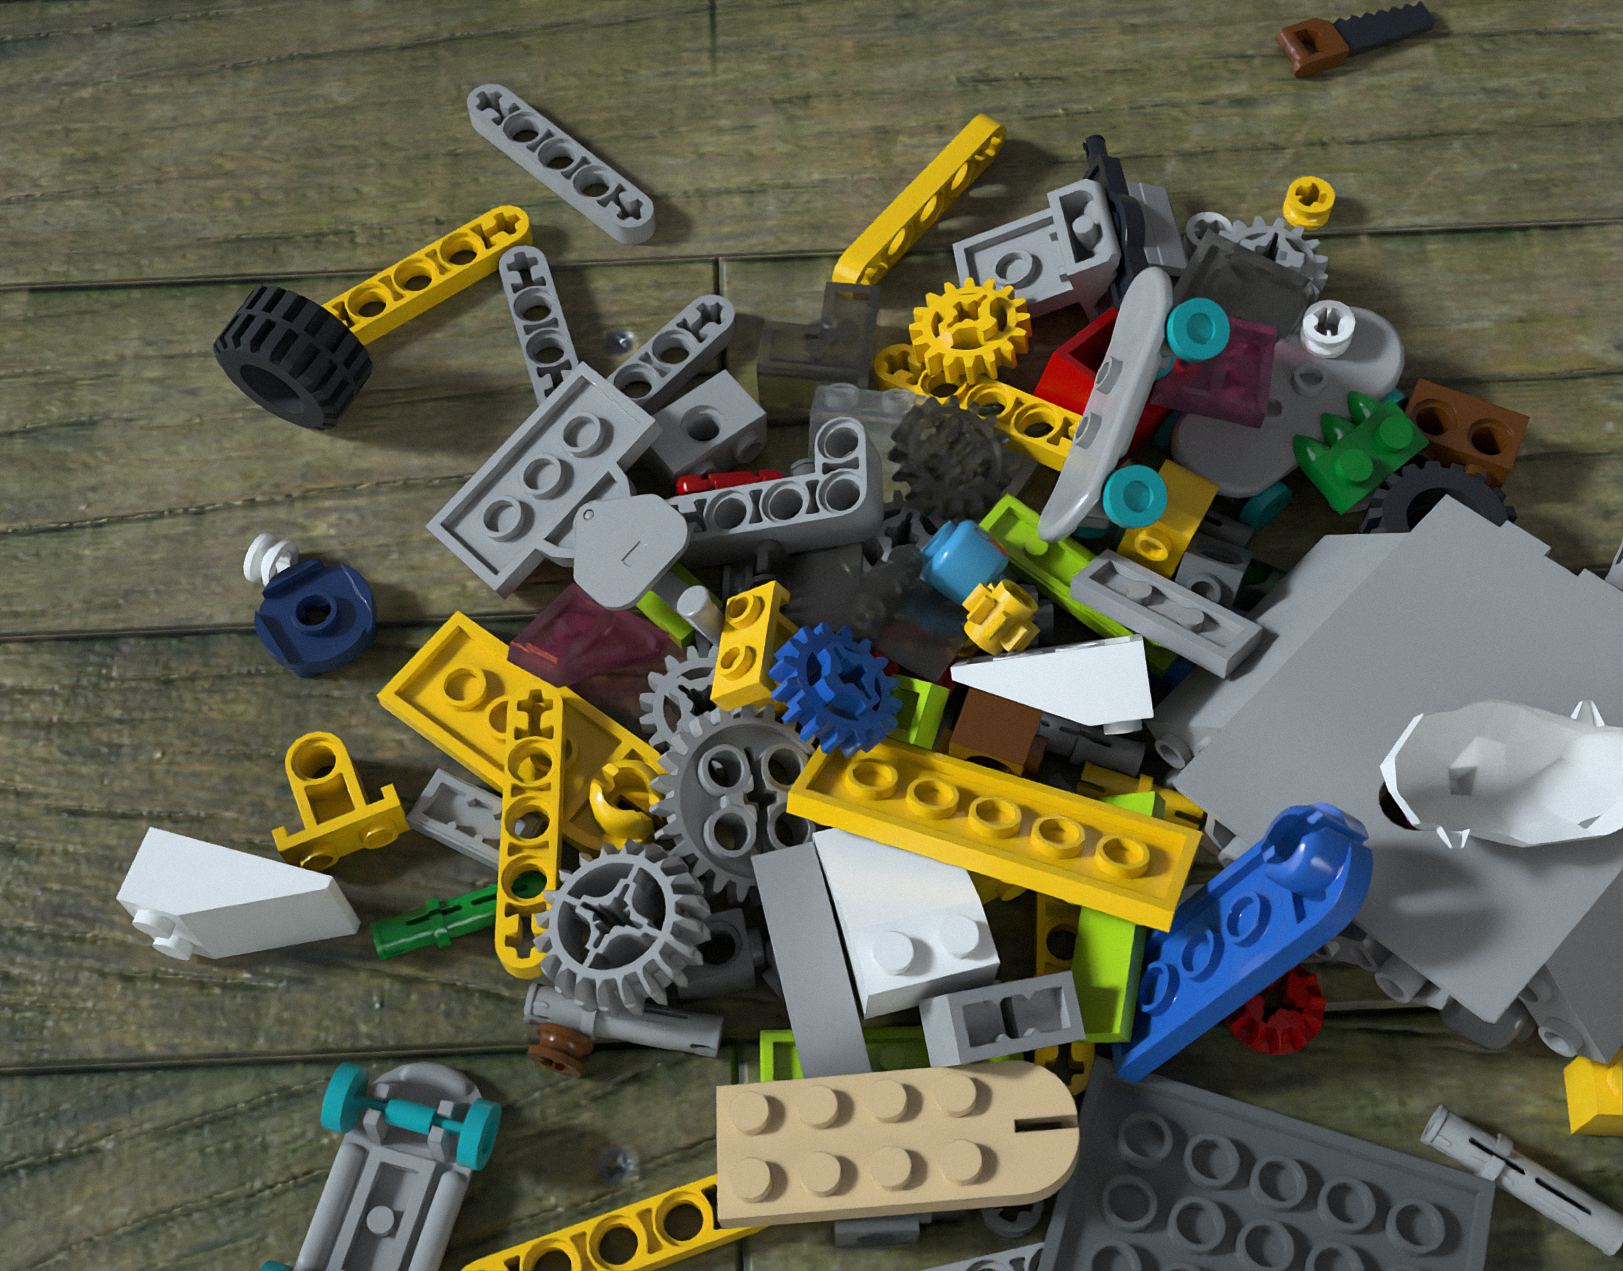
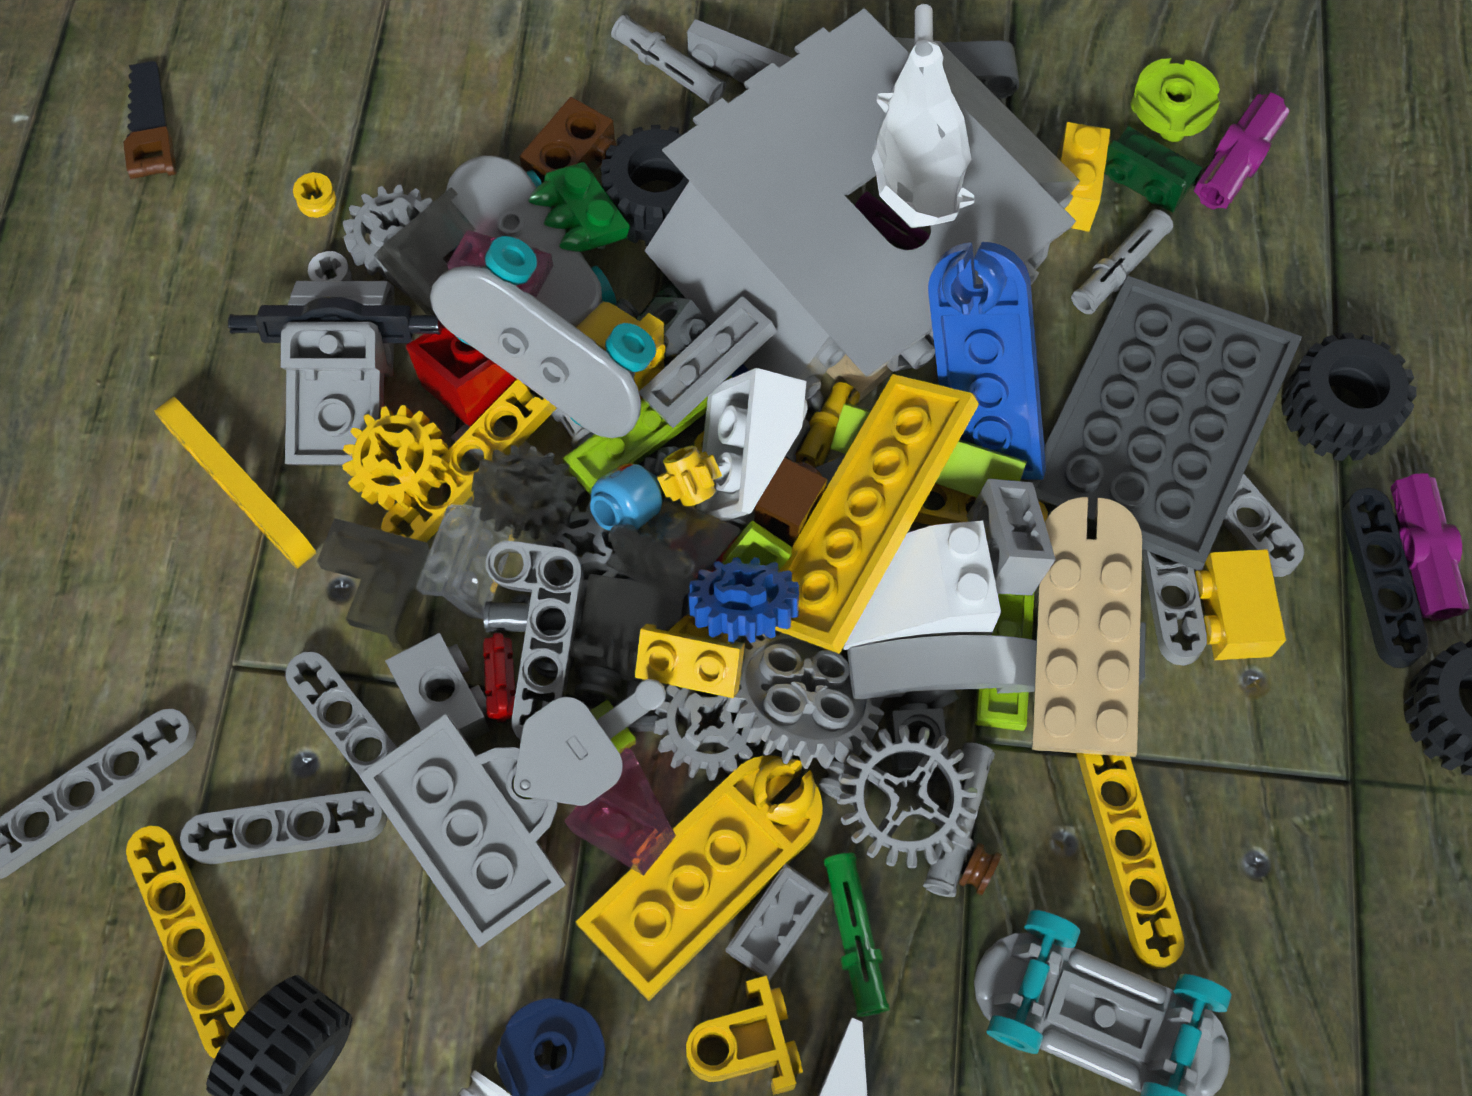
camera: 85 degrees left, 5 degrees up
yellow beam [495,680,567,979] -> none
white bush [1299,300,1356,359] -> none

